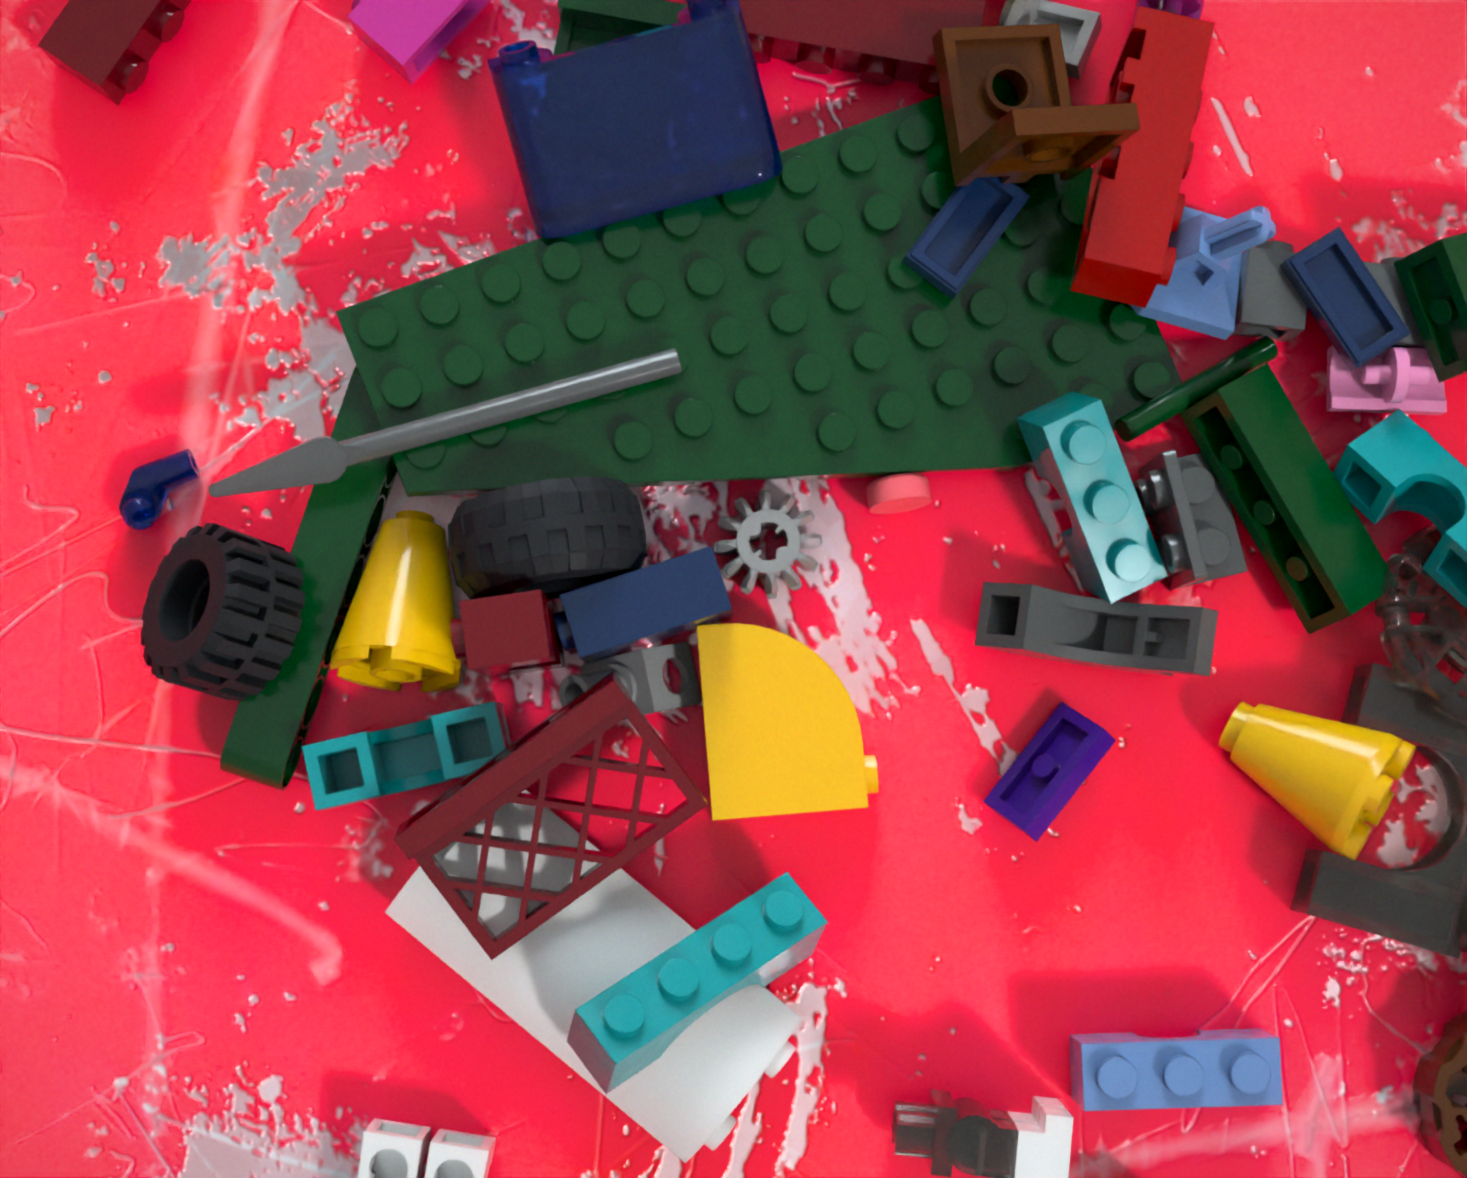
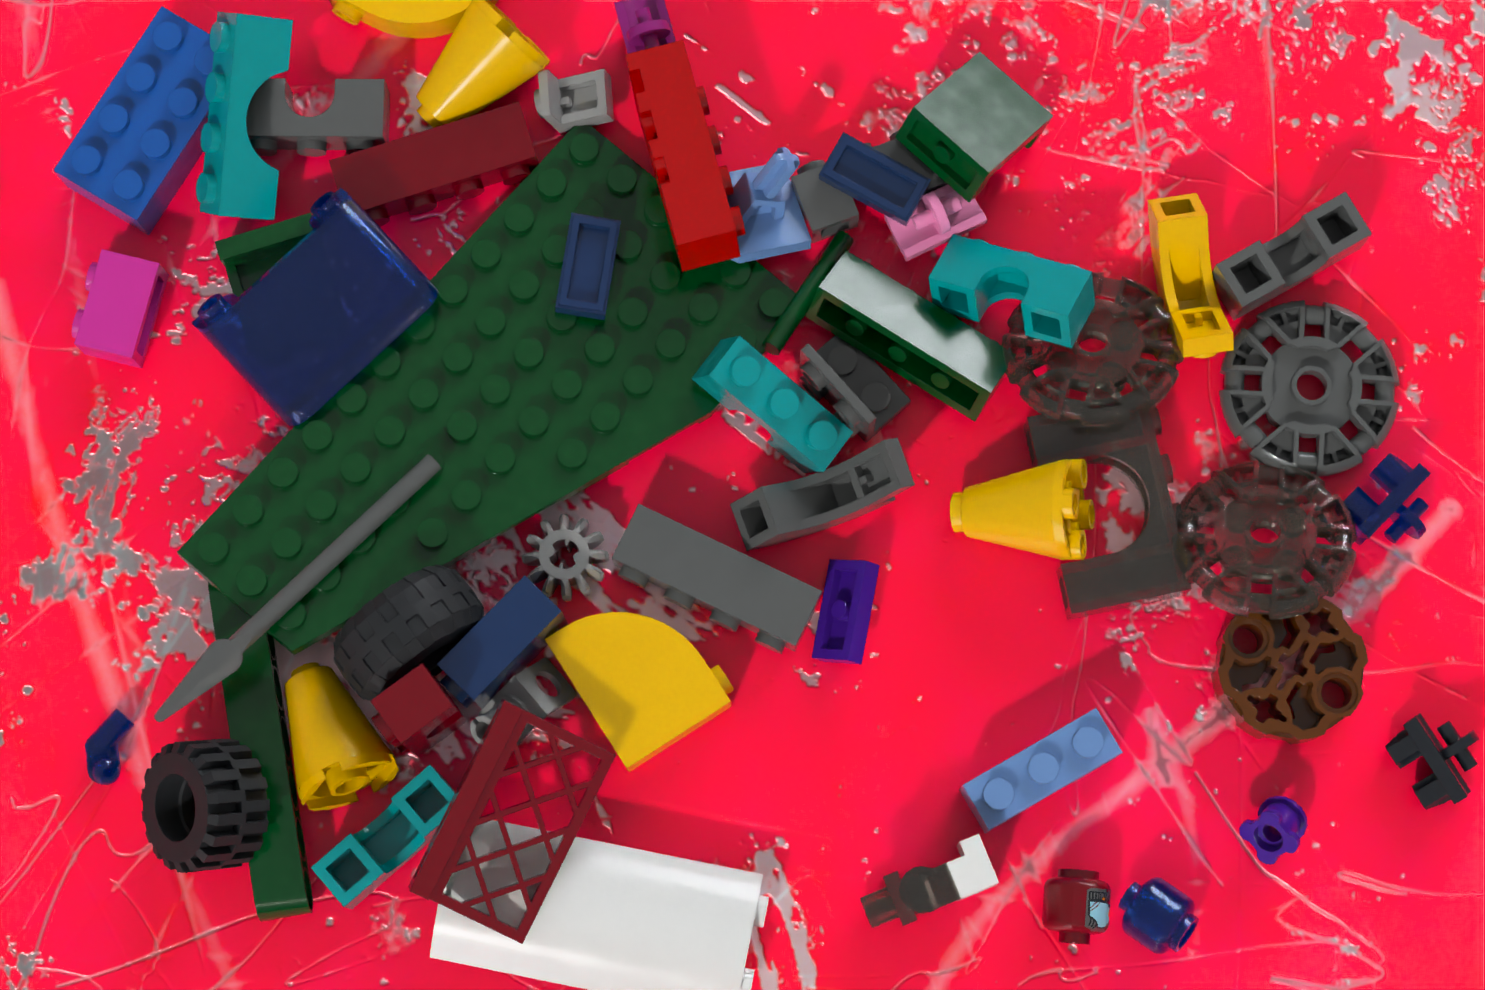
camera: 25 degrees left, 5 degrees down
teal arch [567,872,828,1094] -> none
coral tile [866,473,932,514] -> none
reddish brown bracket [932,24,1140,187] -> none
none -> dark grey brick [612,504,822,654]

